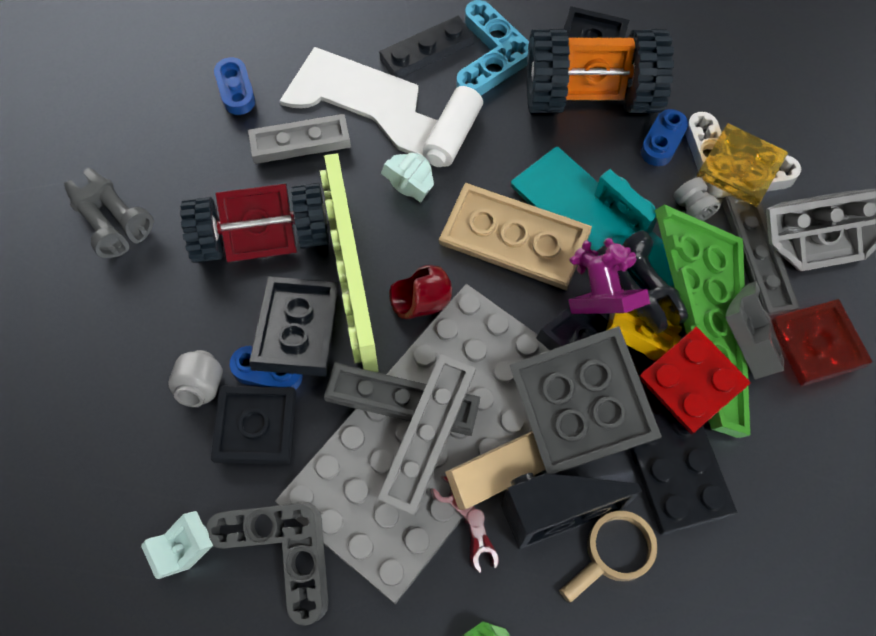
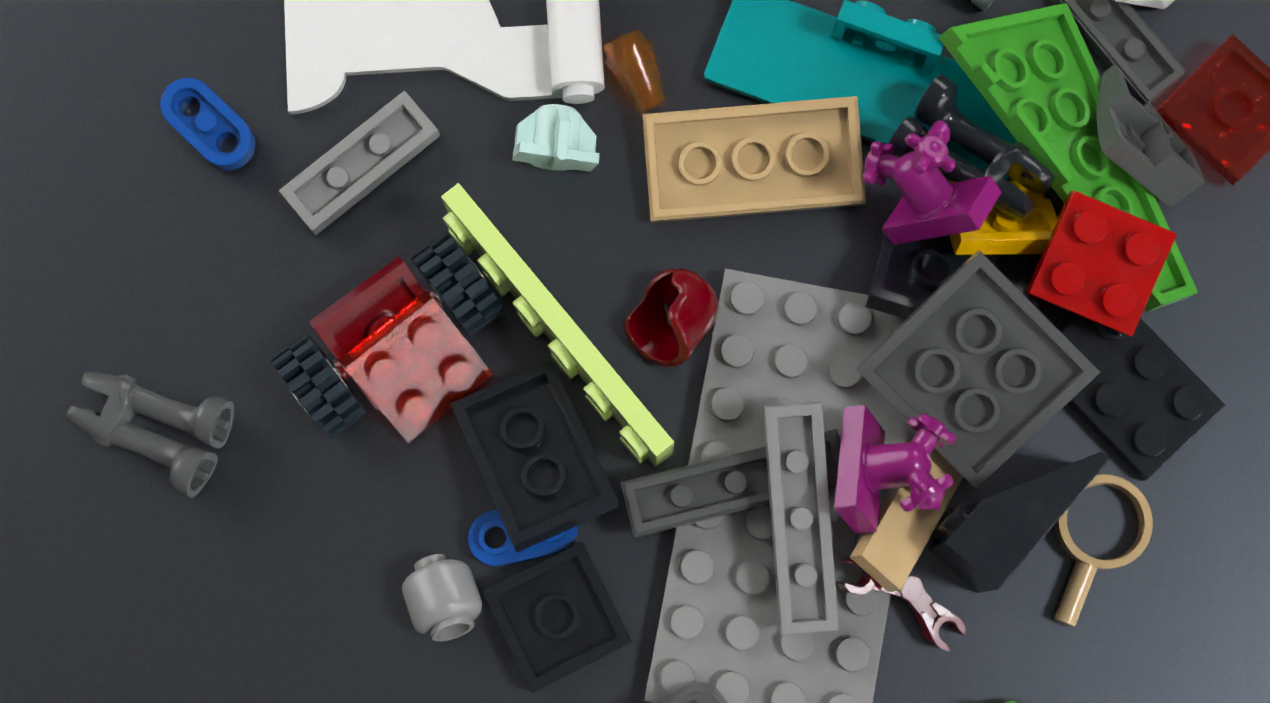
camera: 25 degrees left, 15 degrees up
none -> clear red plate [339,291,493,443]
none -> clear orange cone [603,30,667,114]
none -> magenta piece [834,405,956,534]

